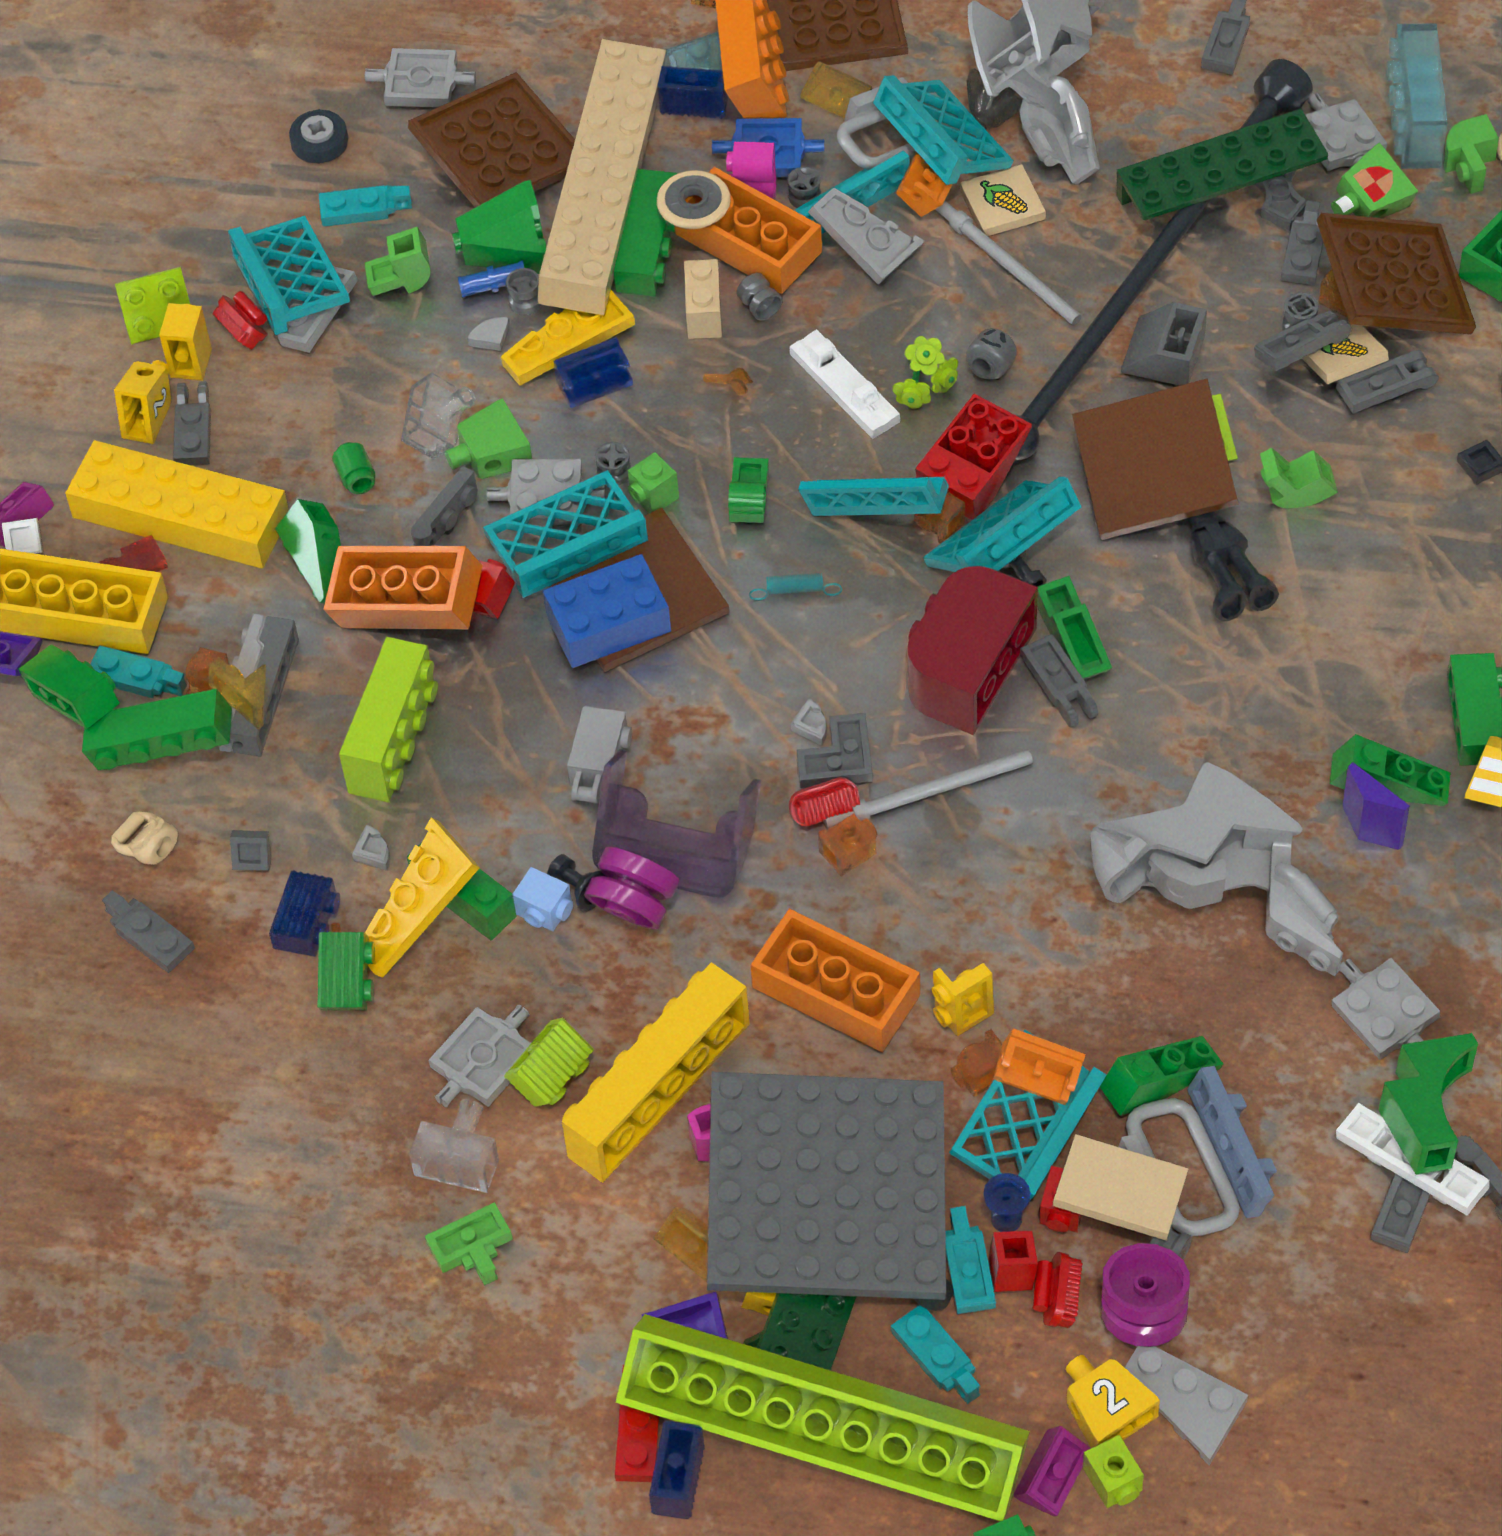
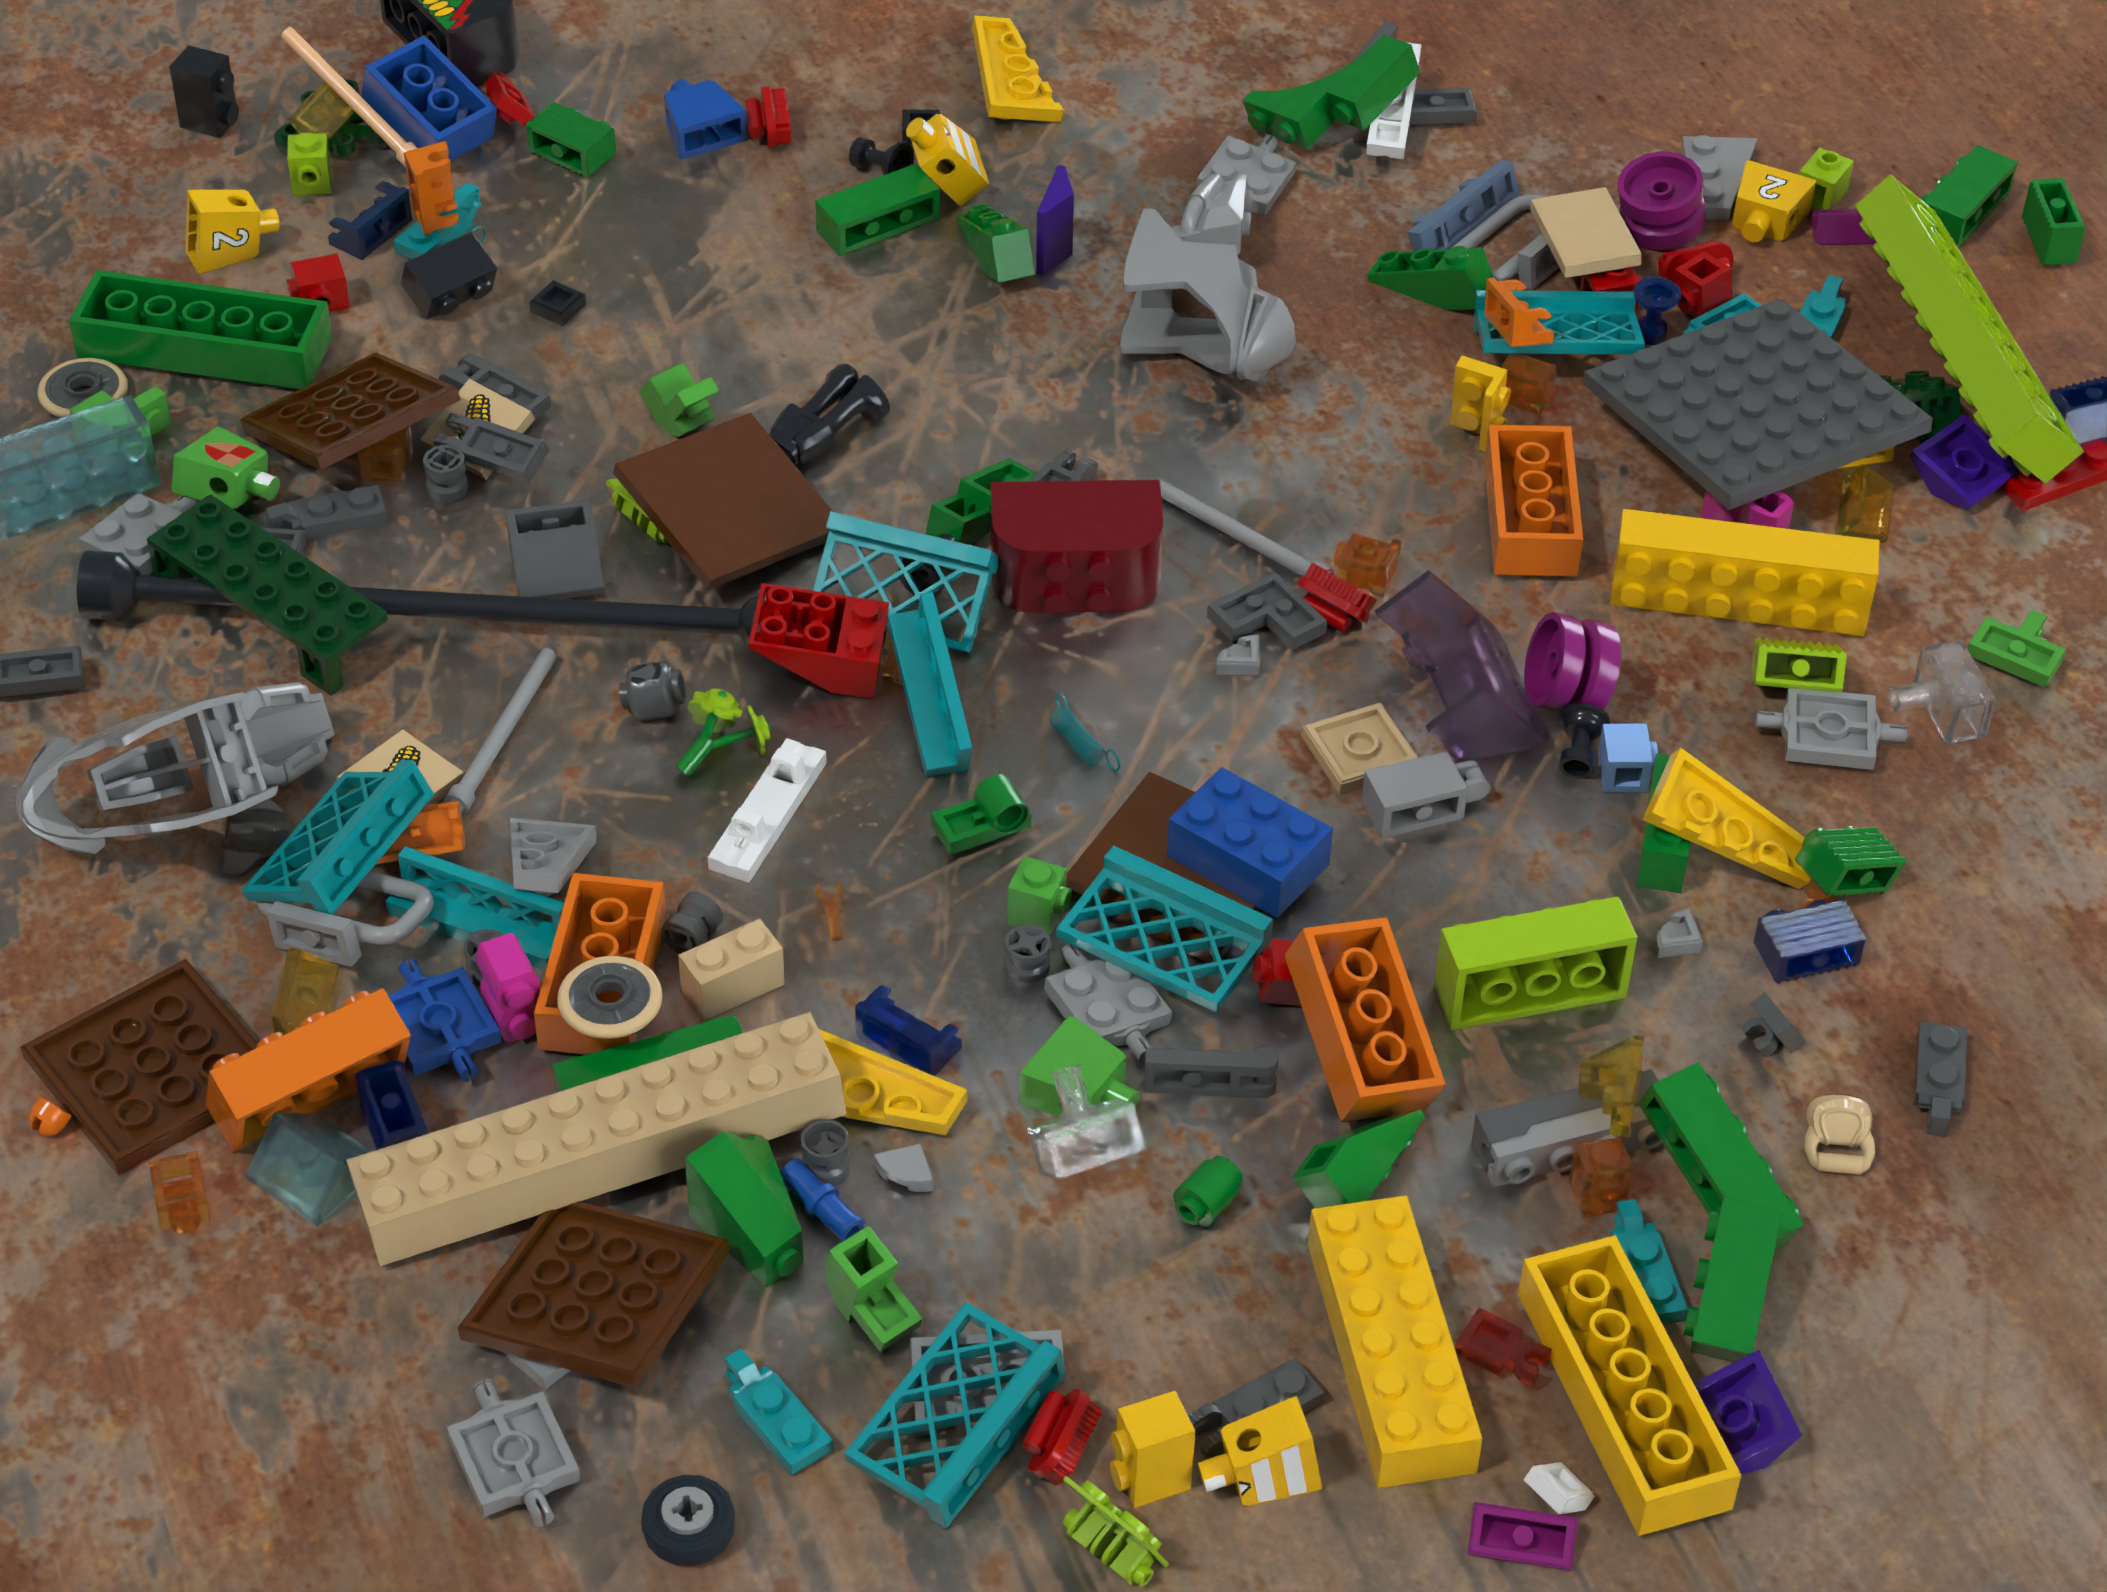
camera: 125 degrees left, 10 degrees down
none -> tan tile [1301,702,1418,795]

